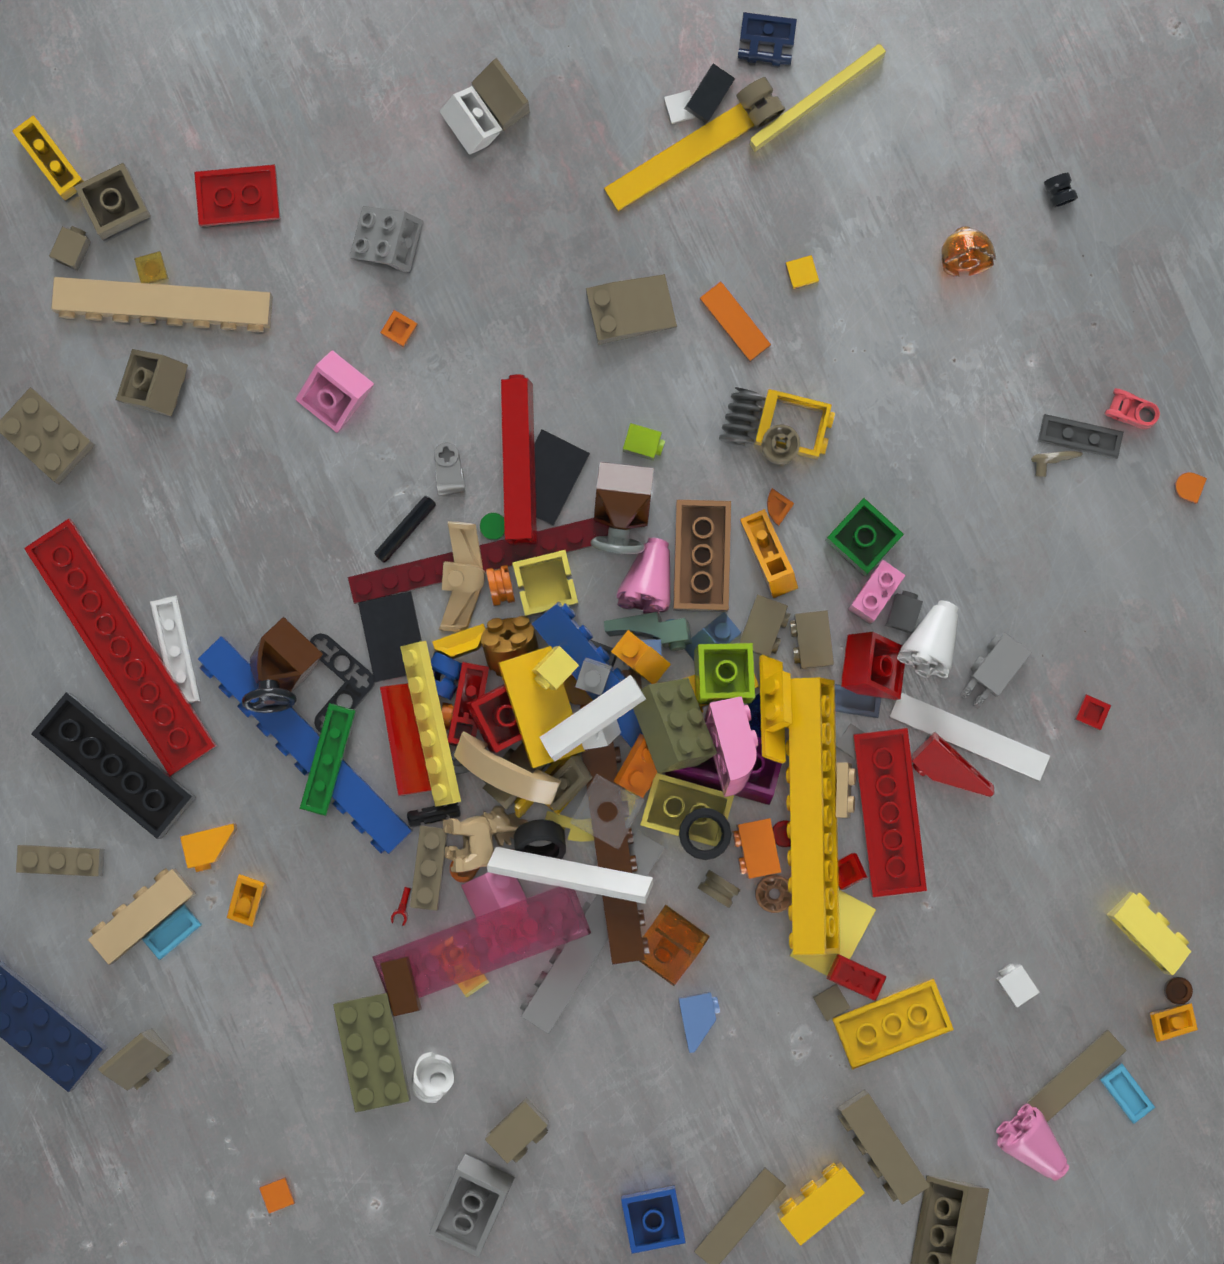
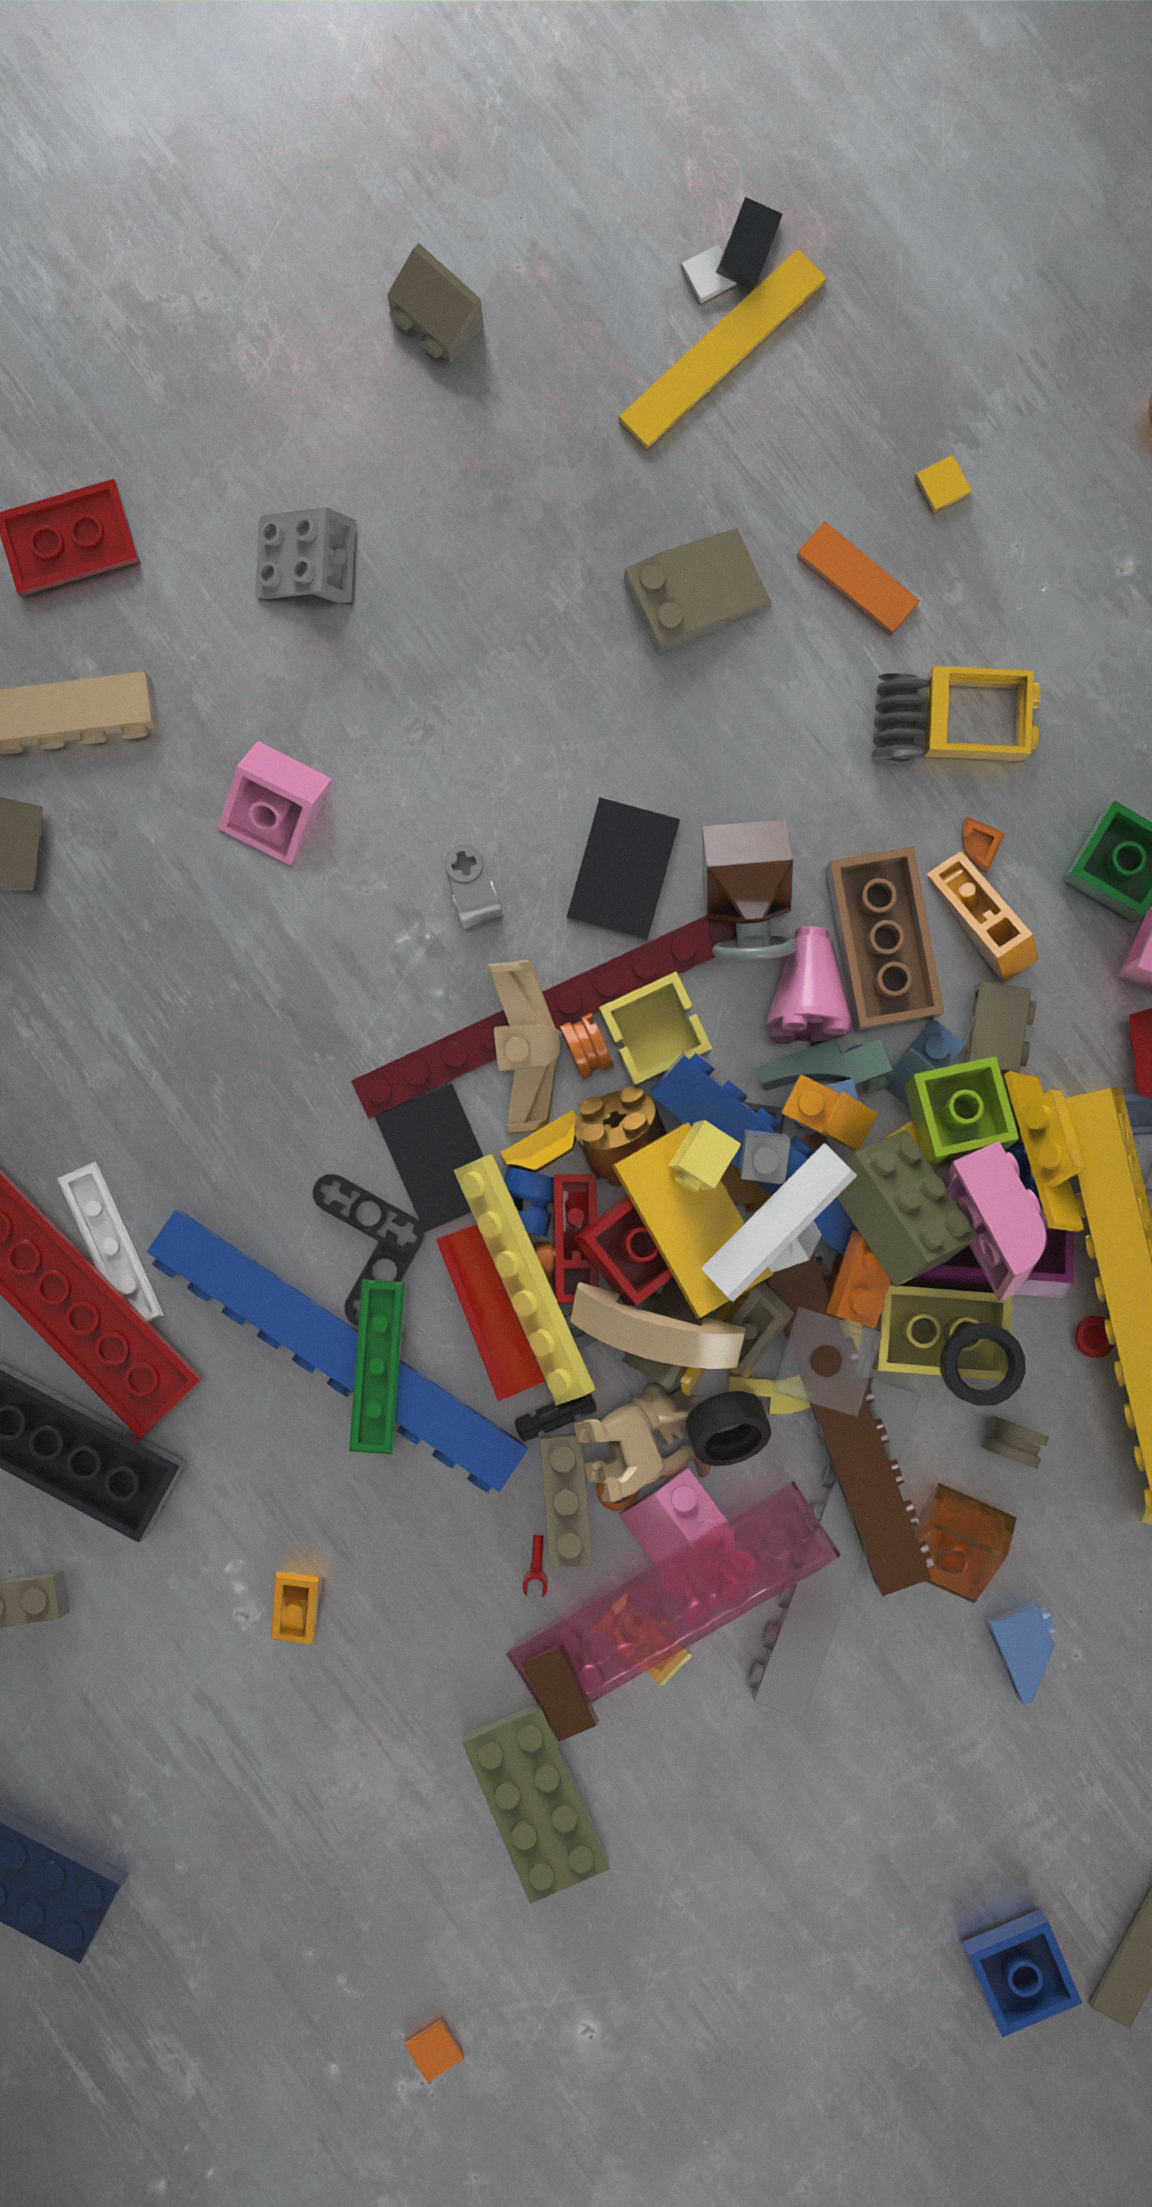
camera: 15 degrees left, 0 degrees up
tan brick [88,868,196,965] -> none
dark tan slope [98,1029,173,1091] -> none
medium azure tile [142,904,202,960] -> none
light orange slope [180,824,237,872] -> none
reddish brown piece [242,616,323,713] -> none
black axle [374,495,436,563] -> none
orange tile [380,310,418,347] -> none
white hair [411,1052,454,1102] -> none
light grey slope [429,1154,515,1257] -> none
white brick [439,86,502,155] -> none
green tile [480,513,505,540] -> none
dark tan brick [485,1097,549,1164] -> none
white tile [487,847,653,904] -> none
red brick [501,374,537,544] -> none
lime brick [623,423,665,461] -> none
orange brick [732,818,781,879] -> none
dark tan wheel [736,77,785,128] -> none
dark blue plate [737,12,797,67] -> none
light yellow tile [749,44,886,152] -> none
medium nougat wheel [755,875,792,913] -> none
dark tan wheel [761,424,800,464] -> none
dark tan brick [790,610,834,669] -> none

